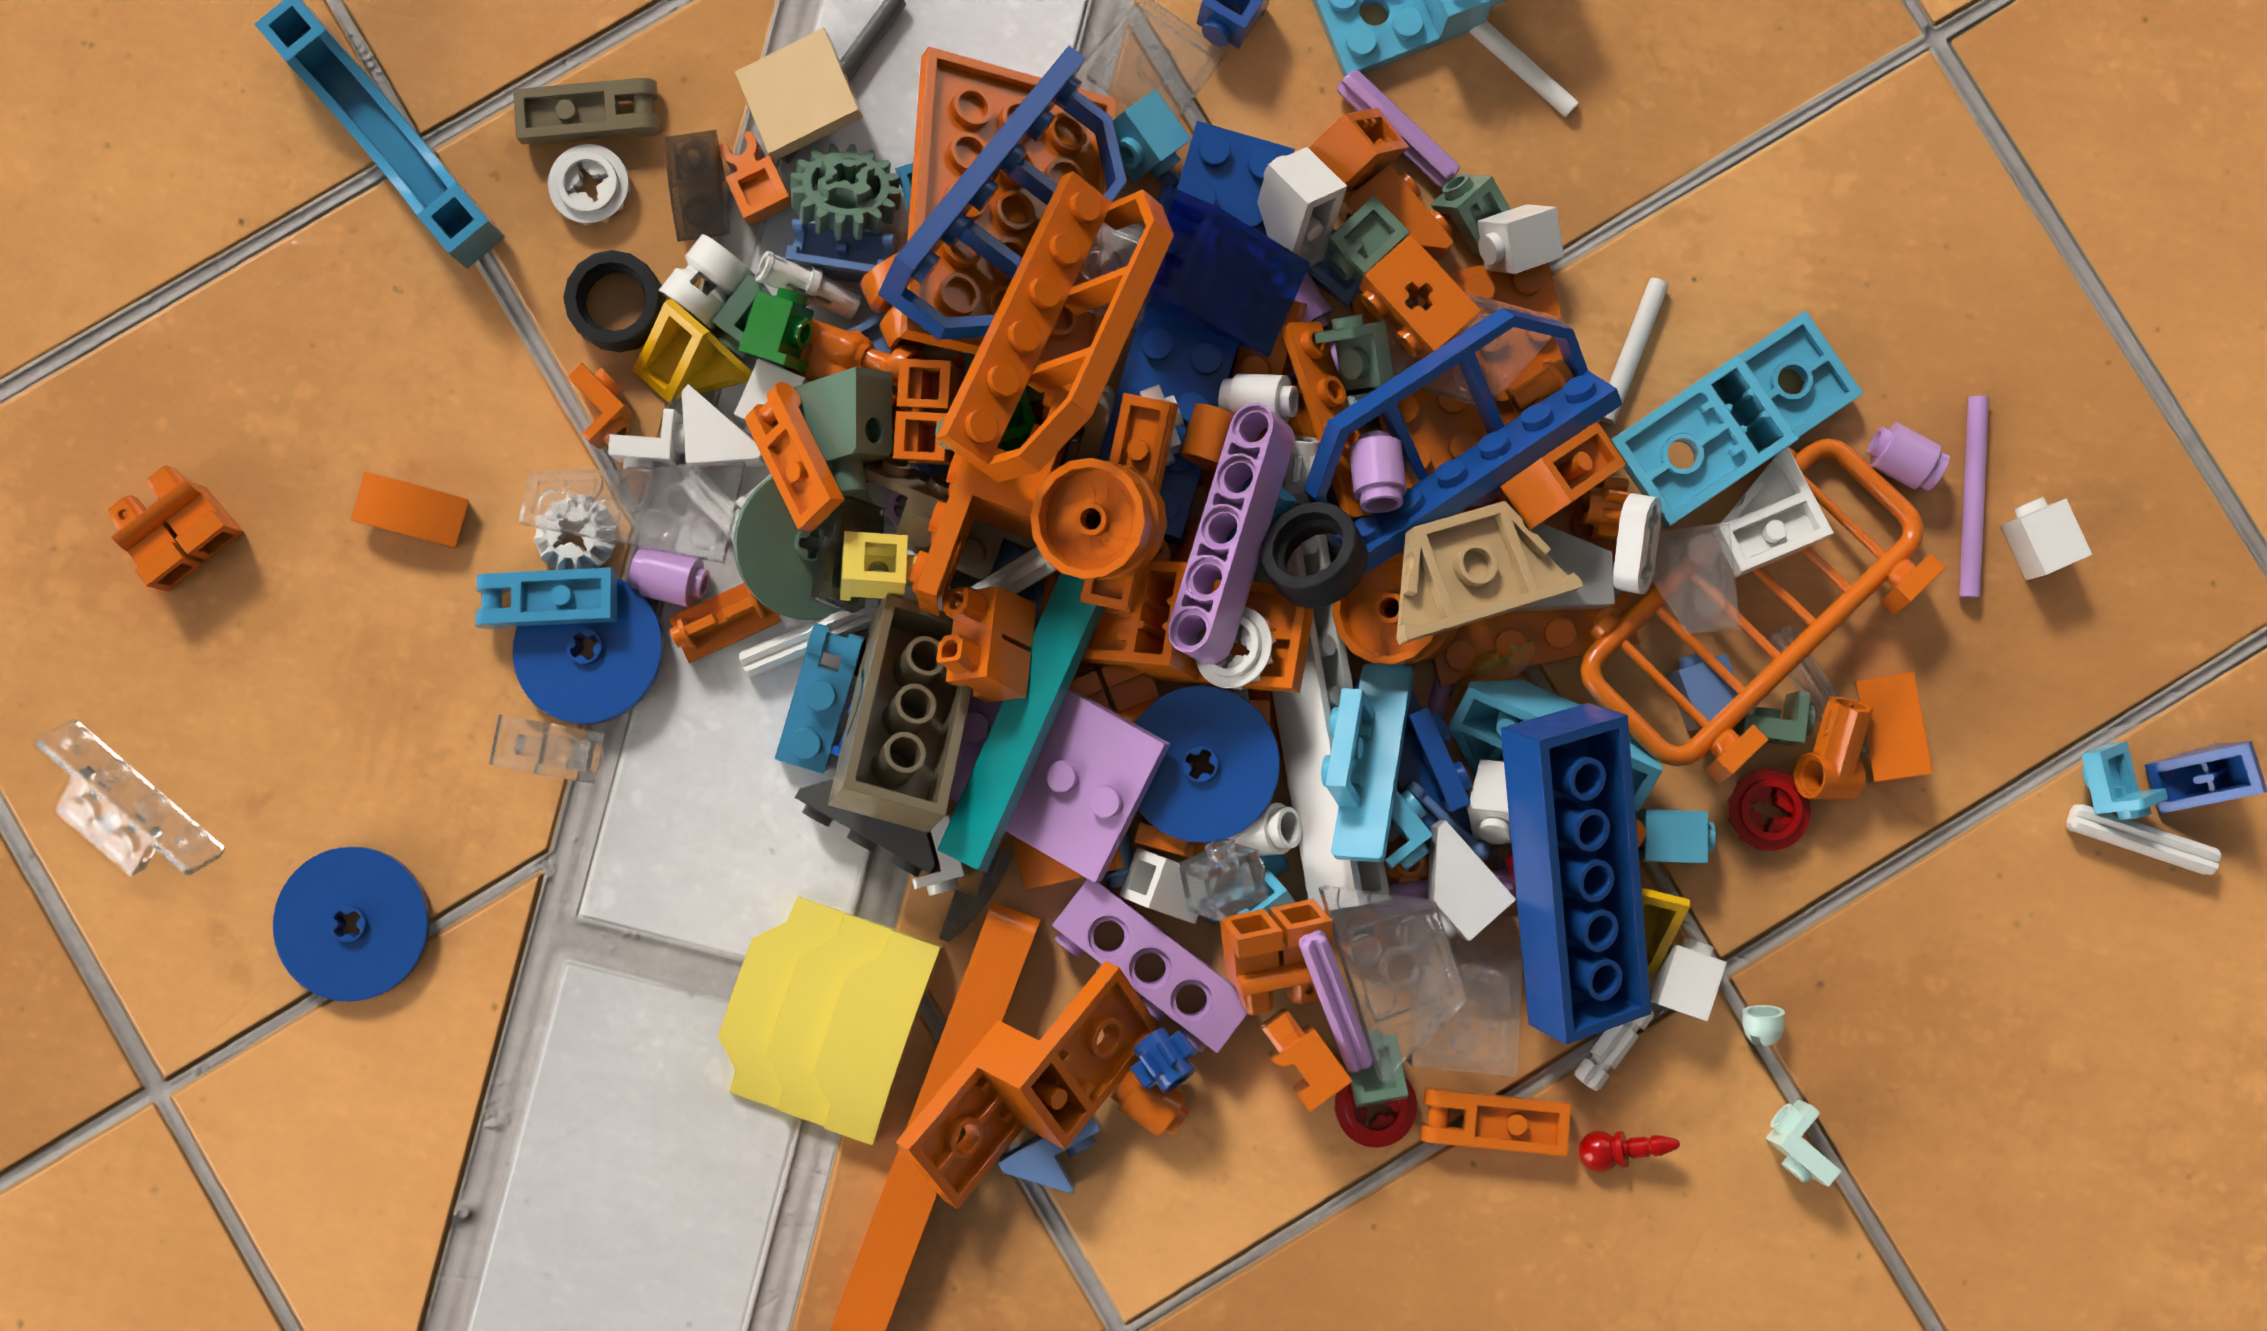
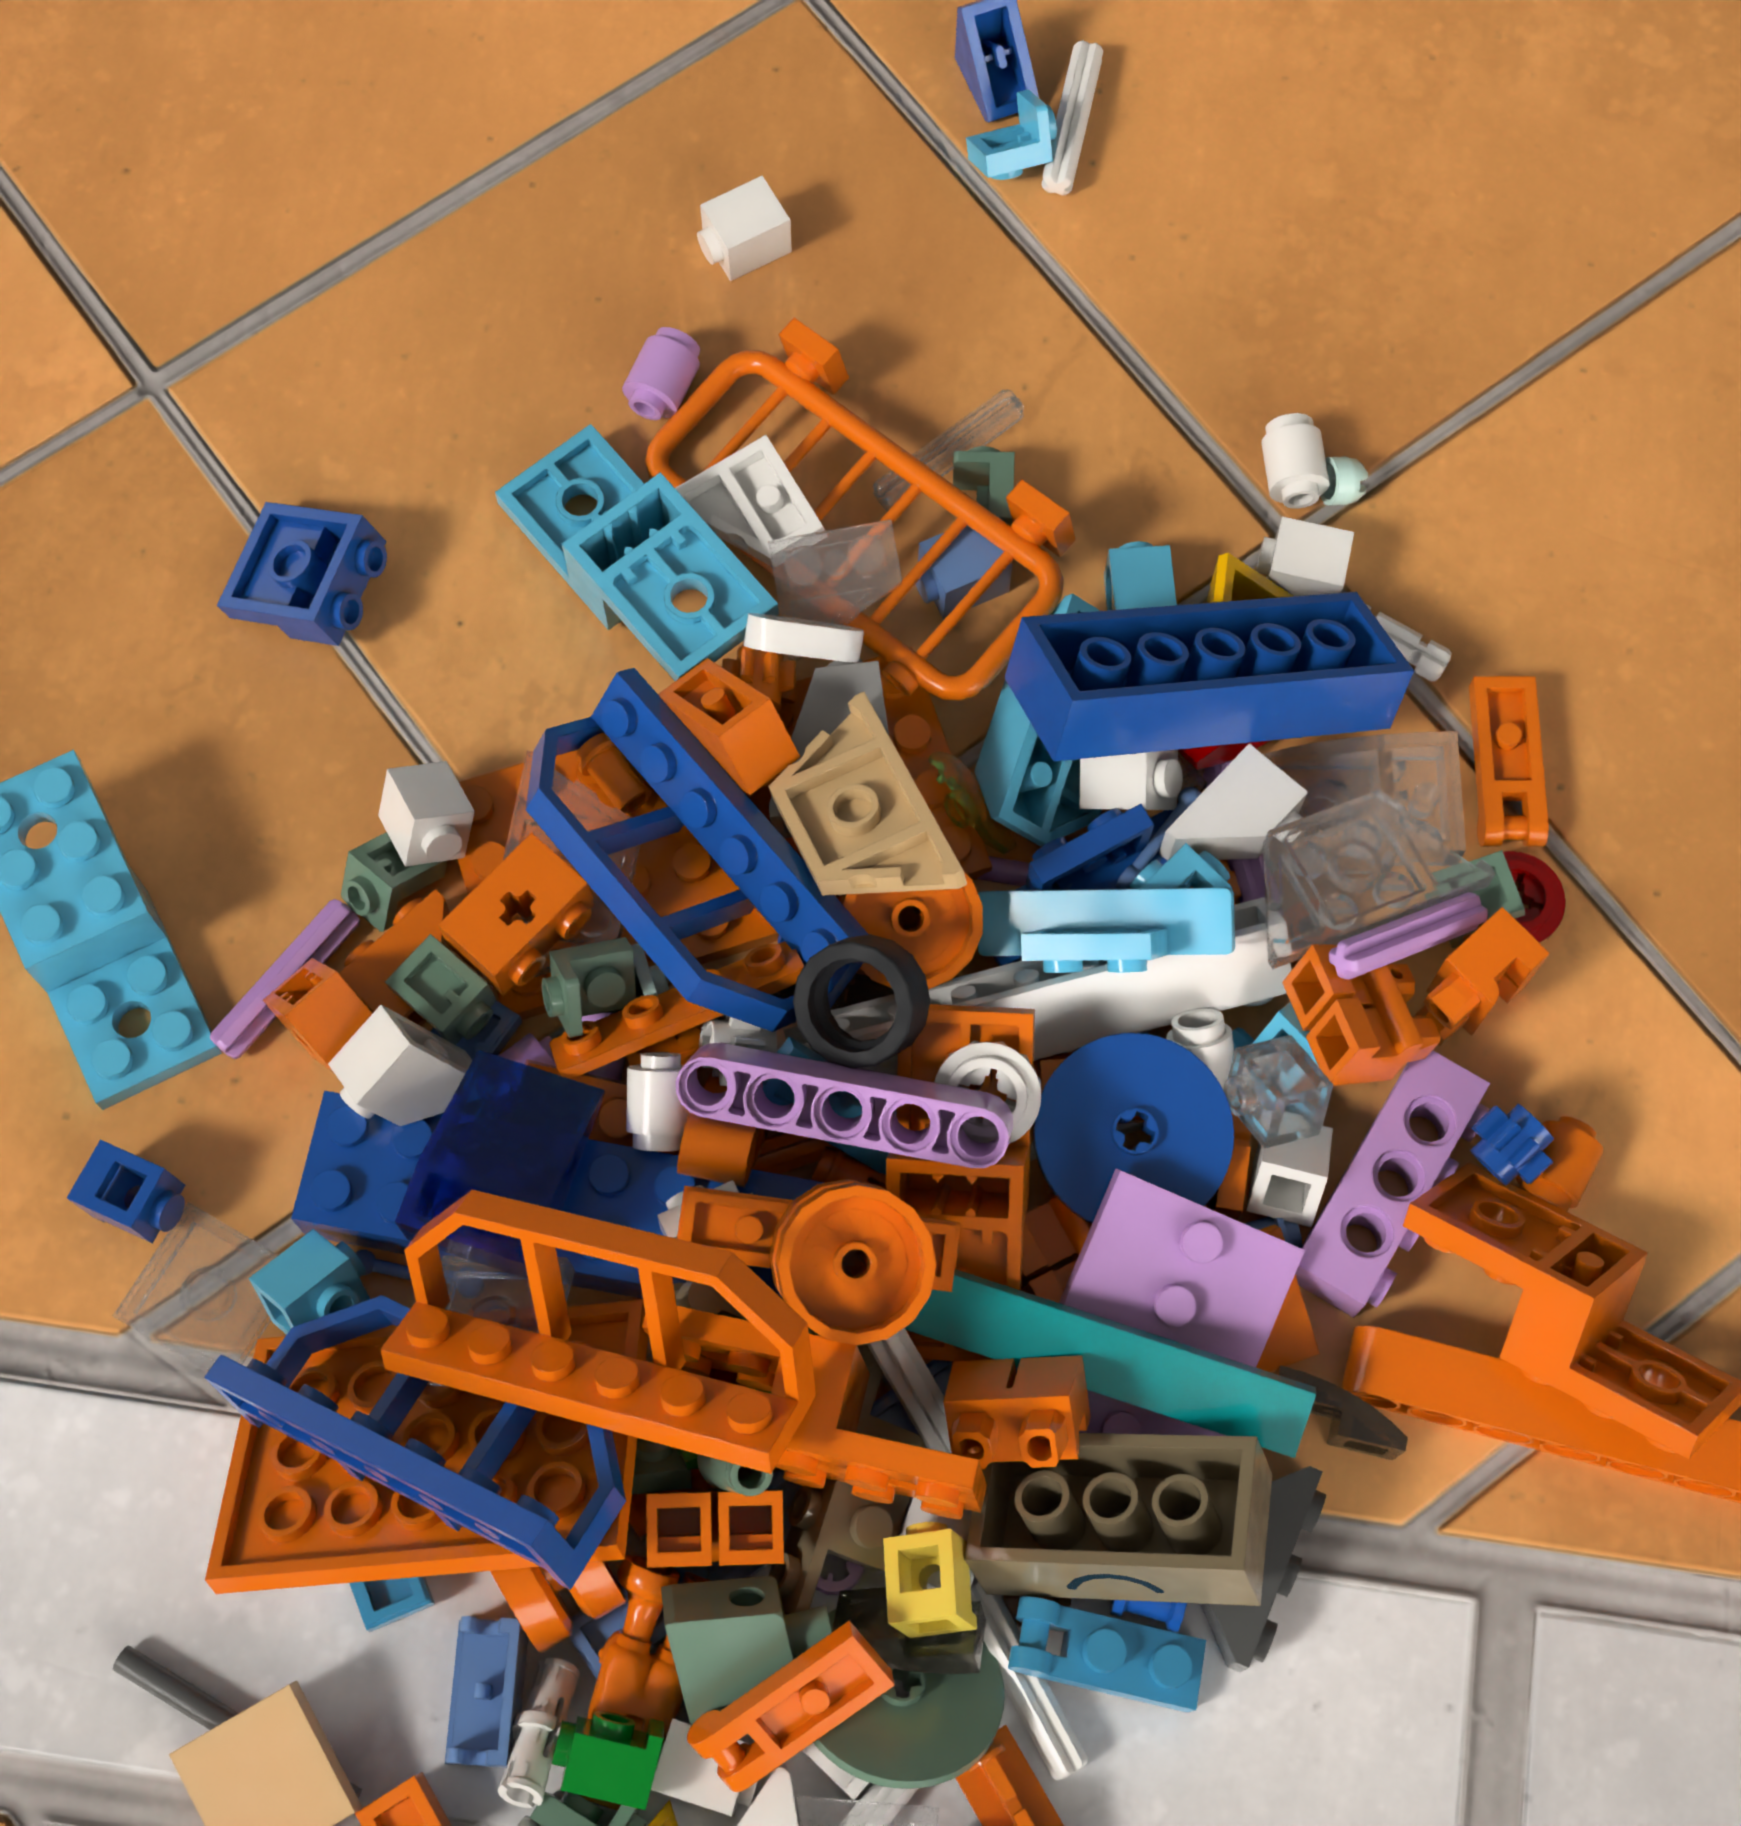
camera: 95 degrees left, 15 degrees down
light yellow slope [718,896,943,1145] -> none
sand green gear [790,144,901,240] -> none
white bracket [912,815,968,896] -> none
medium blue slope [998,1114,1101,1193] -> none
lavender brick [1349,430,1407,513] -> none
white bar [1469,20,1579,118] -> none
red bar [1578,1131,1680,1173] -> none
white bar [1600,278,1669,424] -> none
red gear [1727,769,1811,851] -> none
light aqua bracket [1765,1100,1842,1187] -> none
orange piece [1794,696,1874,800] -> none
orange hinge [1854,671,1933,782] -> none
lavender bar [1959,396,1989,598] -> none
none -> blue plate [217,502,387,646]
none -> white brick [1261,413,1330,509]

